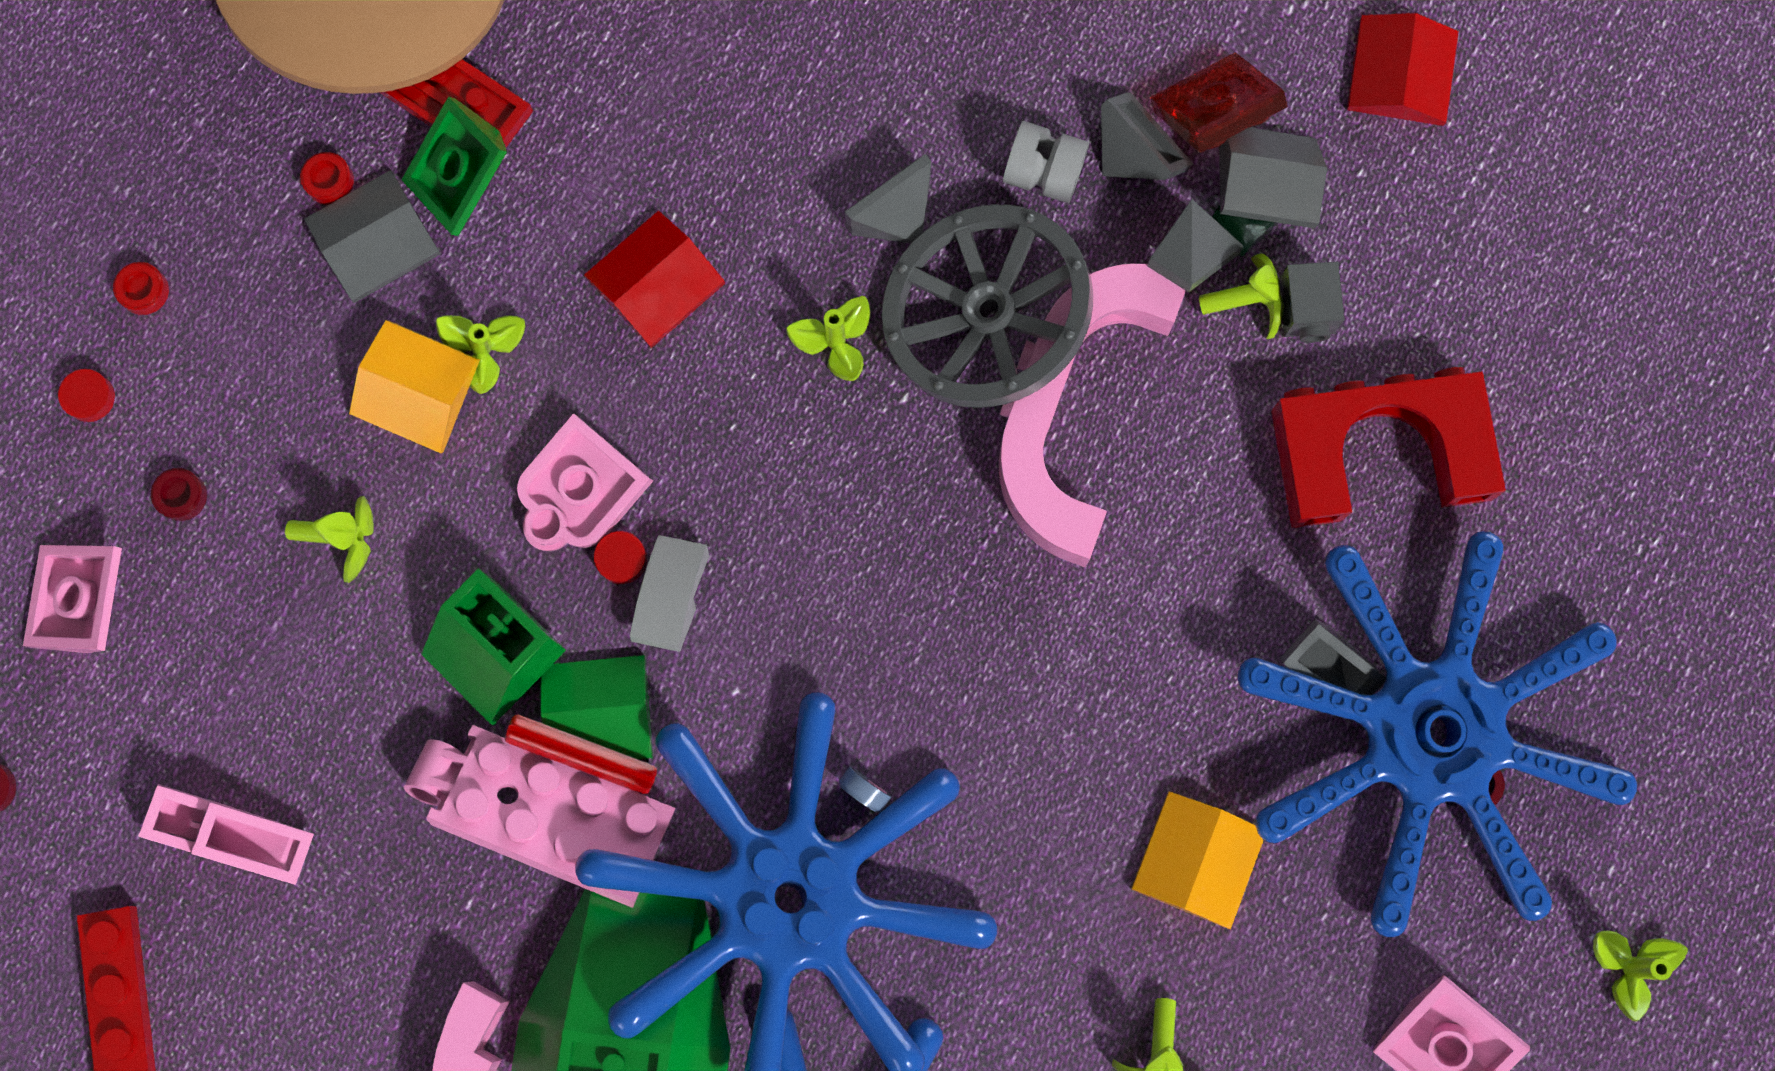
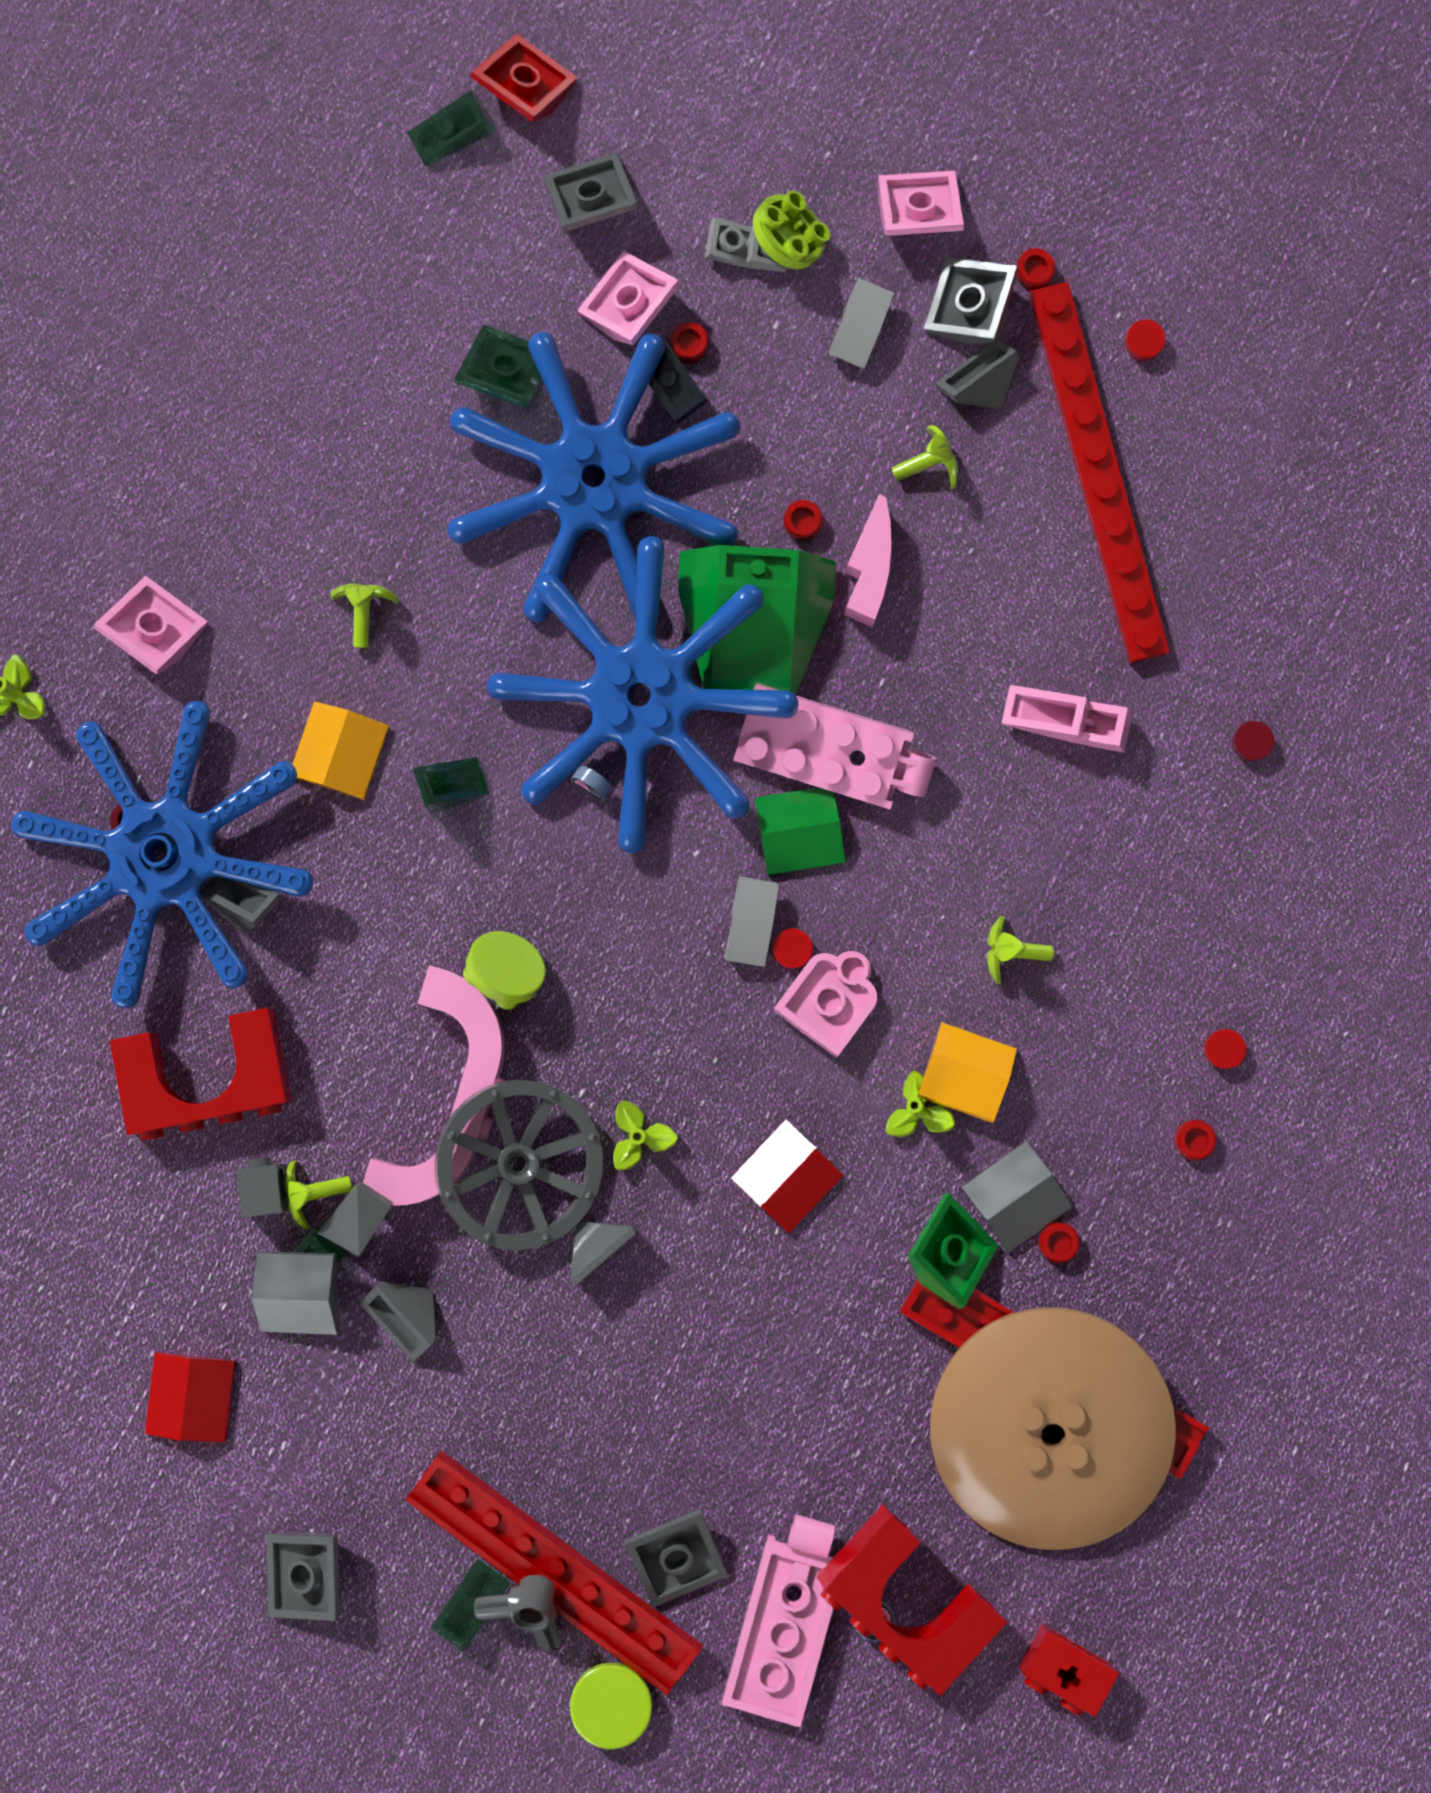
camera: 175 degrees right, 5 degrees up
bright pink slope [23,545,122,653] -> none
dark red tile [151,468,207,521] -> none
green slope [421,568,566,725] -> none
red axle [505,714,657,794] -> none
light grey wheel [1003,121,1090,204] -> none
clear red plate [1150,52,1288,153] -> none
none -> slope [413,757,489,814]
none -> lime tile [463,931,546,1010]

